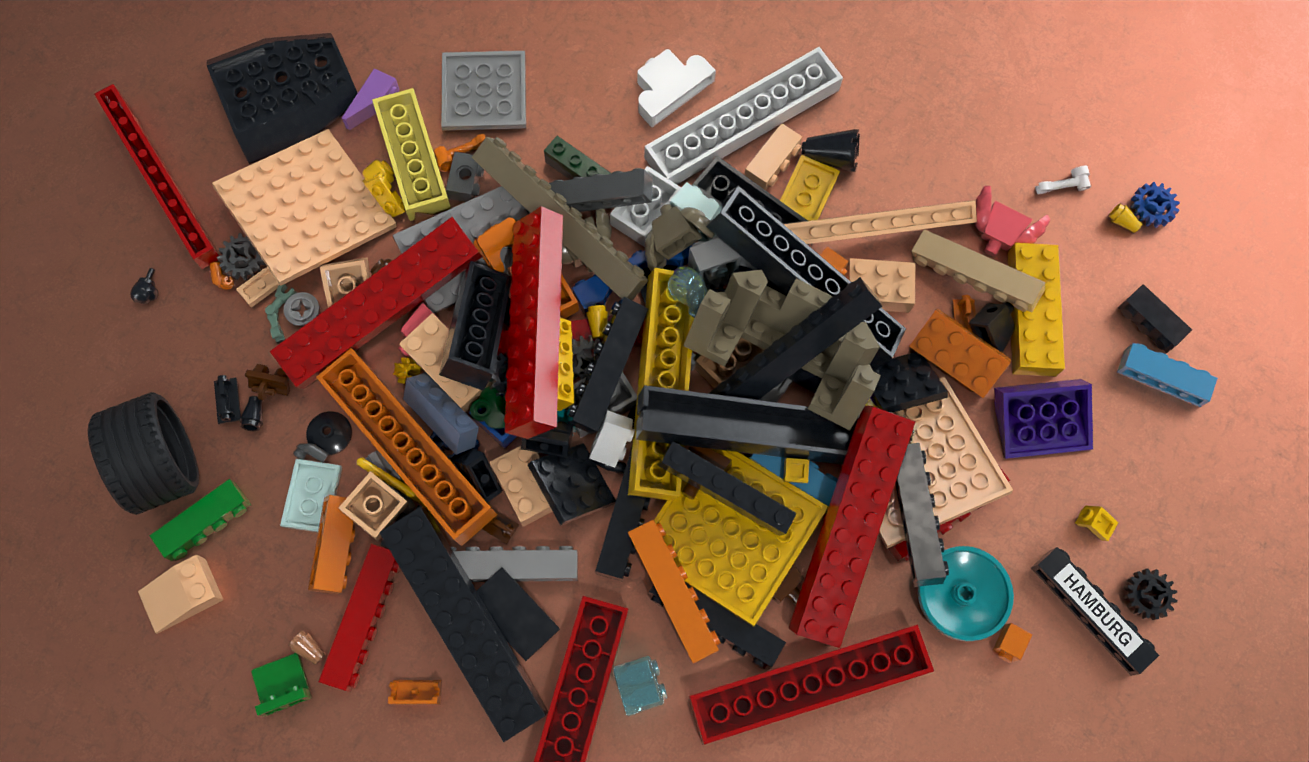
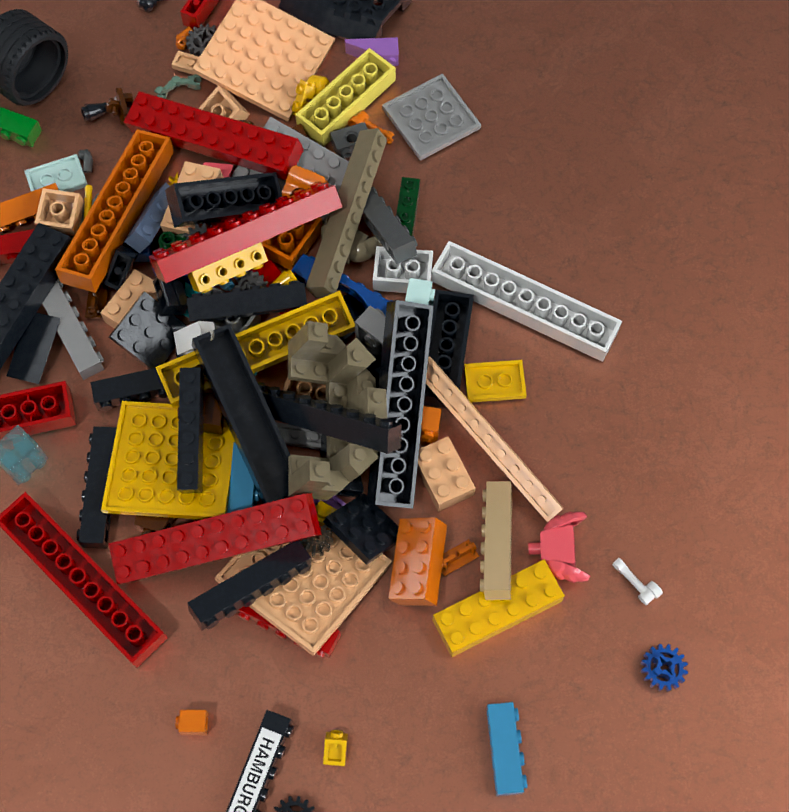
camera: 65 degrees right, 5 degrees down
black hinge [214,375,241,424] -> none
light grey gear [284,292,320,327] -> none
black dish [306,411,352,456] -> none
orange brick [628,519,721,664] -> none
white brick [637,49,716,127] -> none
dark tan torso [645,204,715,272] -> none
clear light blue hair [668,267,708,318] -> none
light nougat brick [744,123,802,190] -> none
yellow plate [783,458,809,484] -> none
black cone [802,129,860,172] -> none
teal dish [918,546,1014,642] -> none
black torso [969,301,1015,353] -> none
dark purple slope [994,379,1093,459] -> none
yellow cone [1108,203,1143,233] -> none
black brick [1118,284,1193,353] -> none

